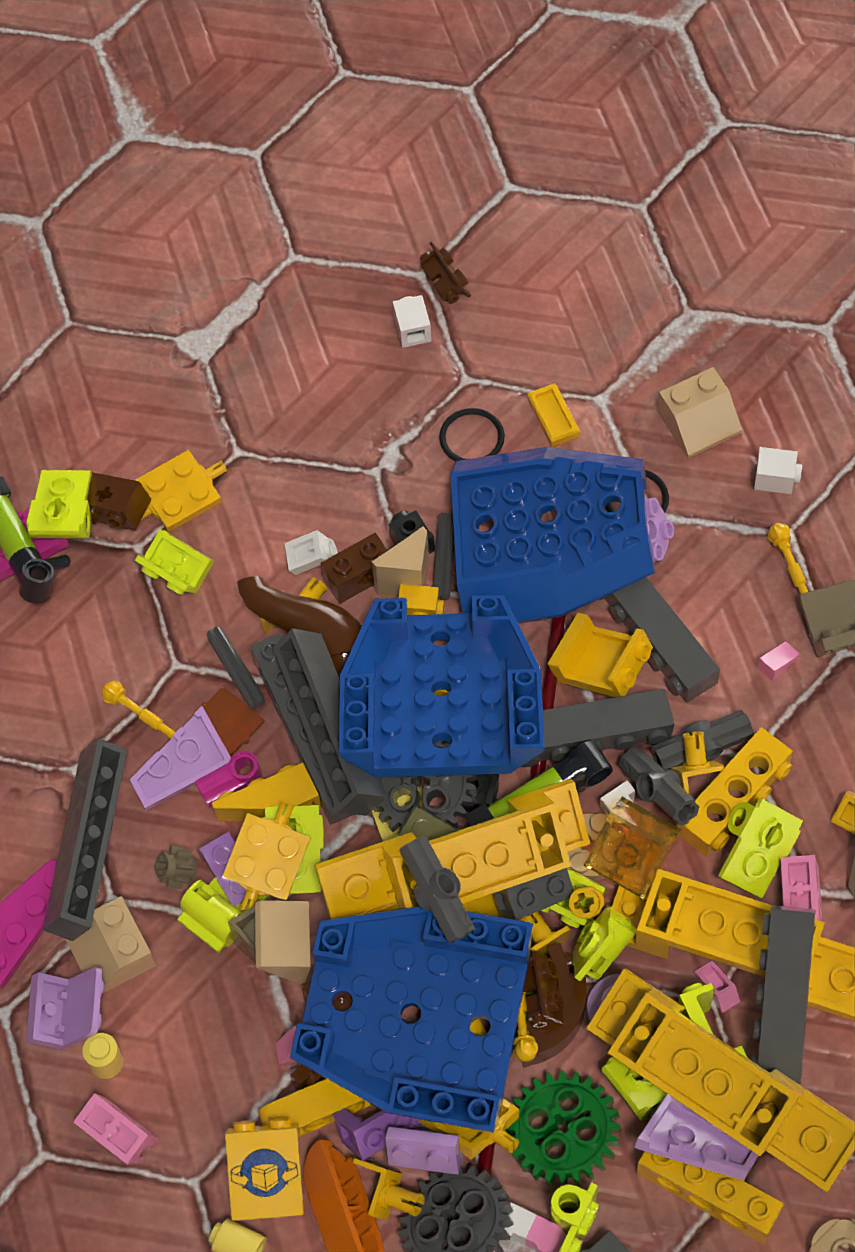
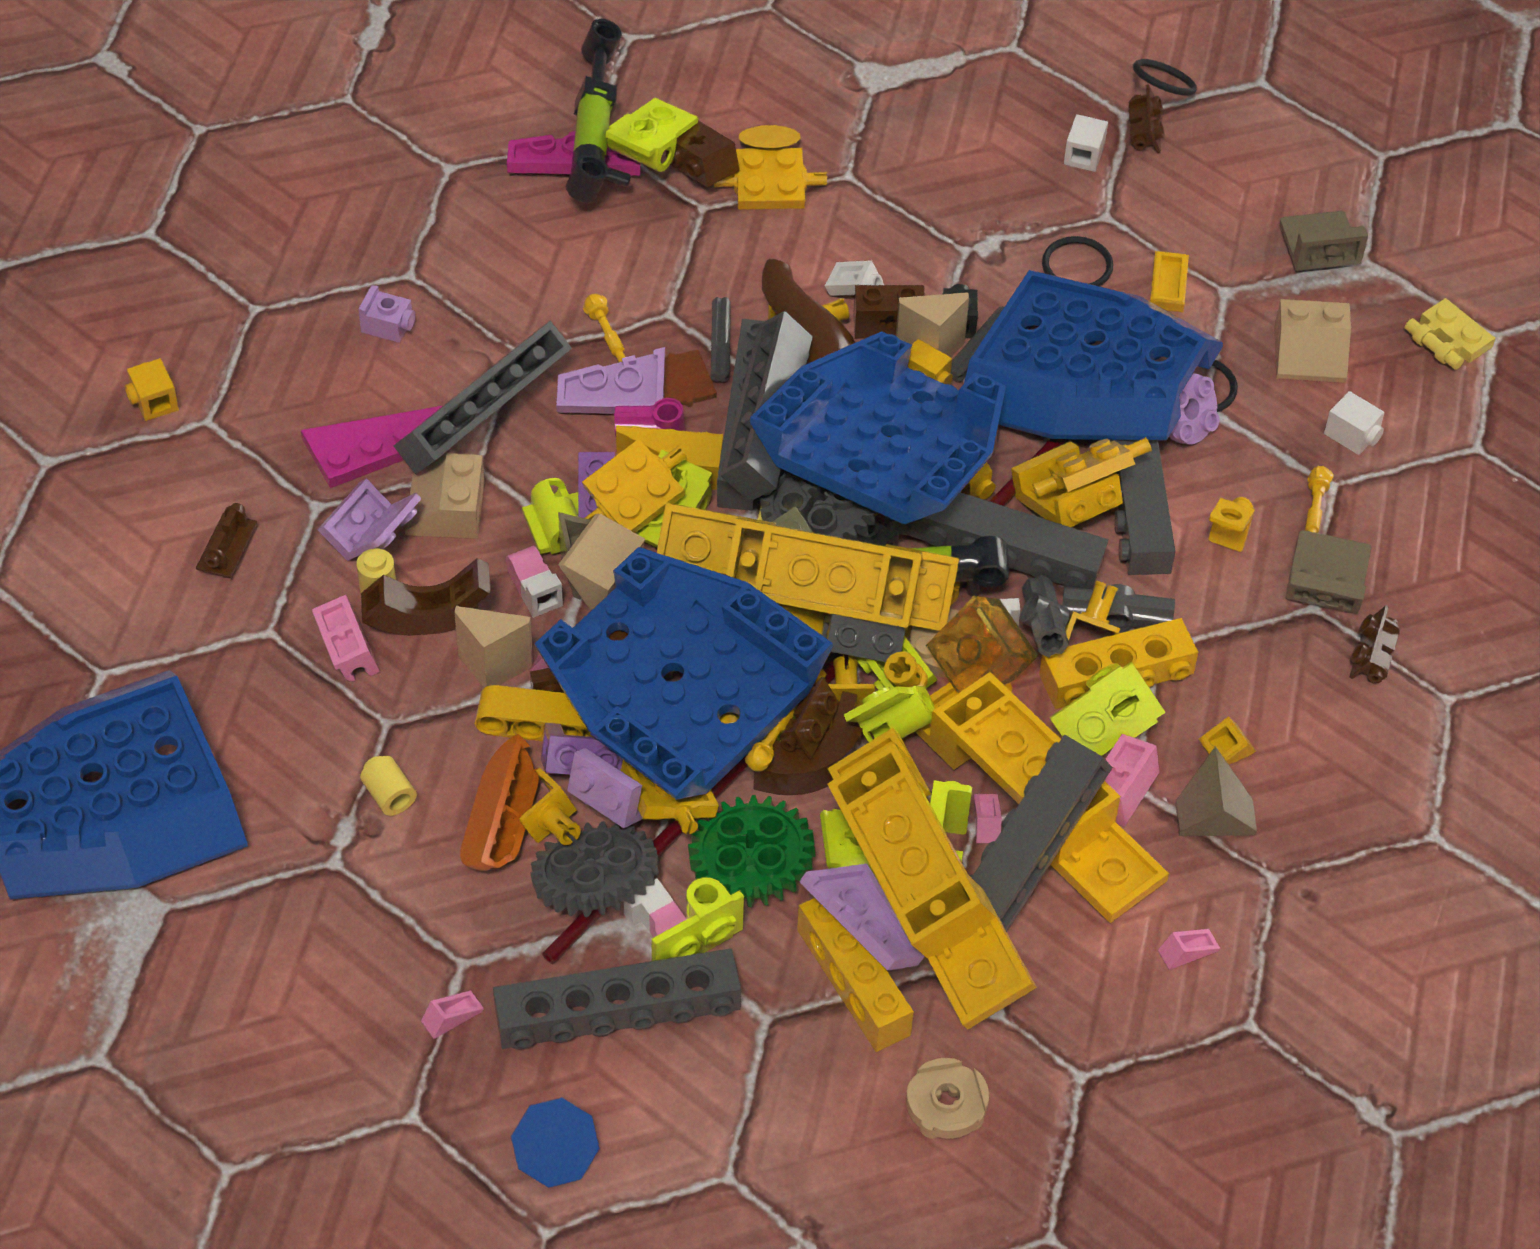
camera: 25 degrees right, 10 degrees down
neon yellow bracket [135,529,215,595] -> none
dark tan gear [155,846,197,889] -> none
yellow panel [225,1118,305,1221] -> none
dark grey piece [399,835,476,944] -> none
bright pink piece [758,642,801,682] -> none
none -> reddish brown arch [361,558,491,636]
none -> tan slope [454,606,533,687]
none -> leg [505,545,563,618]
none -> yellow sticker [739,125,801,148]
none -> yellow plate [1032,437,1152,498]
none -> black tyre [1133,59,1197,96]
none -> yellow bracket [1209,497,1255,552]
none -> dark tan bracket [1280,211,1368,271]
none -> light yellow plate [1405,298,1496,370]

